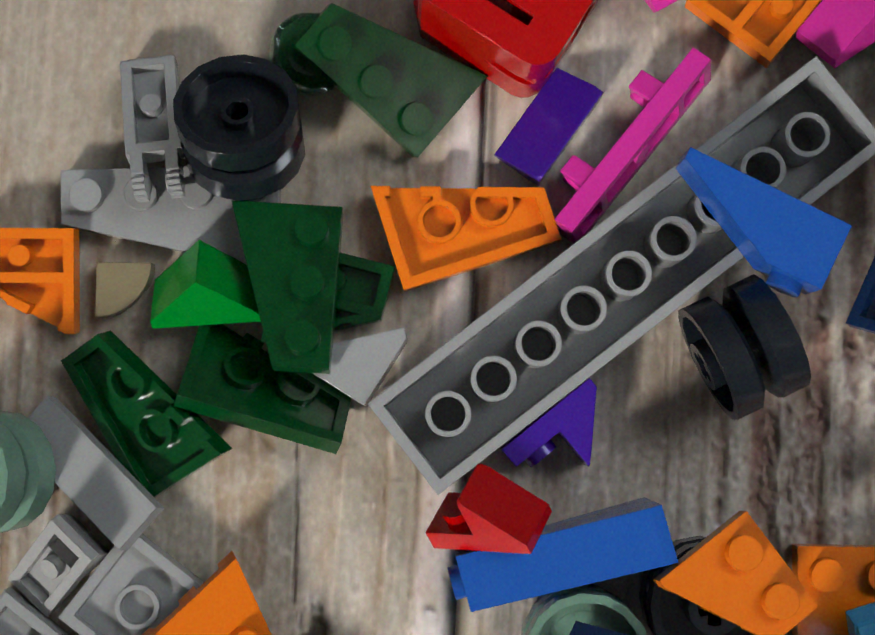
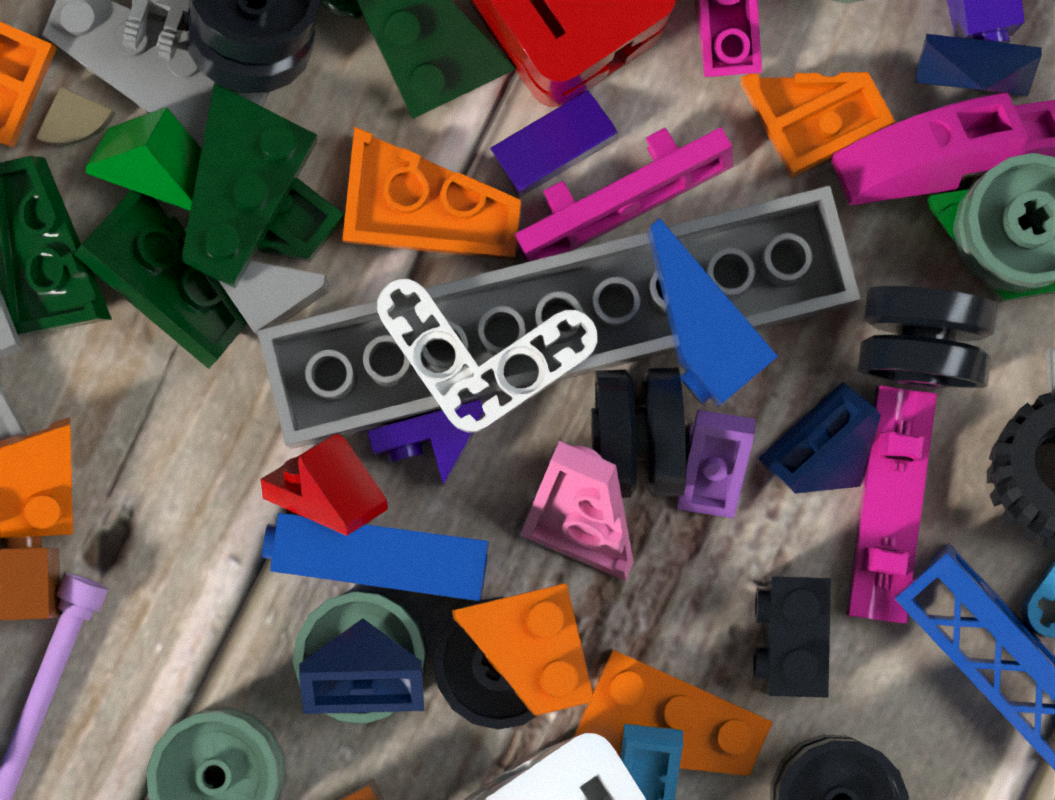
camera: 15 degrees right, 0 degrees up
none -> white beam [377,279,597,433]
none -> bright pink wing [520,441,634,581]
none -> medium lavender slope [677,409,756,519]

